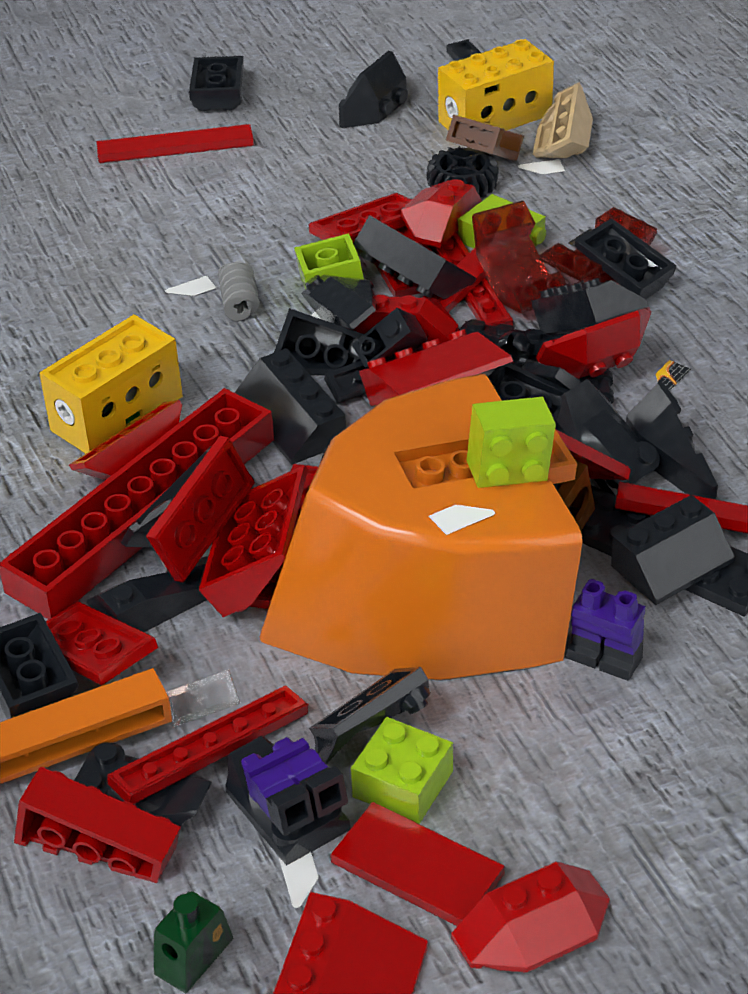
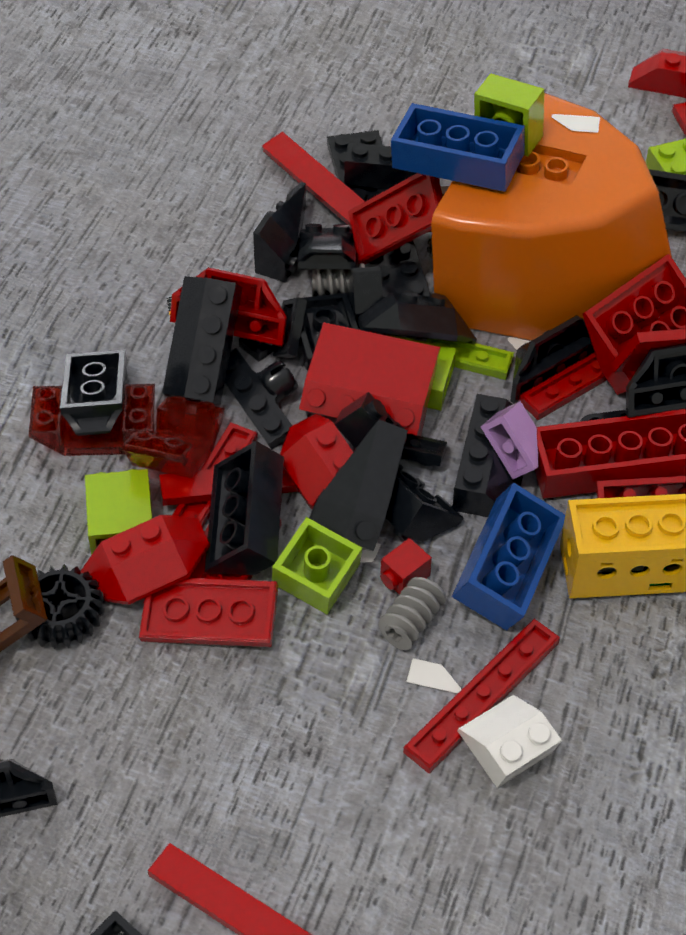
camera: 140 degrees left, 10 degrees up
none -> red brick [380,538,432,595]
none -> blue brick [391,103,525,192]
none -> red tile [403,618,560,774]
none -> blue brick [451,482,565,631]
none -> white slope [457,695,562,788]
none -> lavender slope [481,401,539,479]

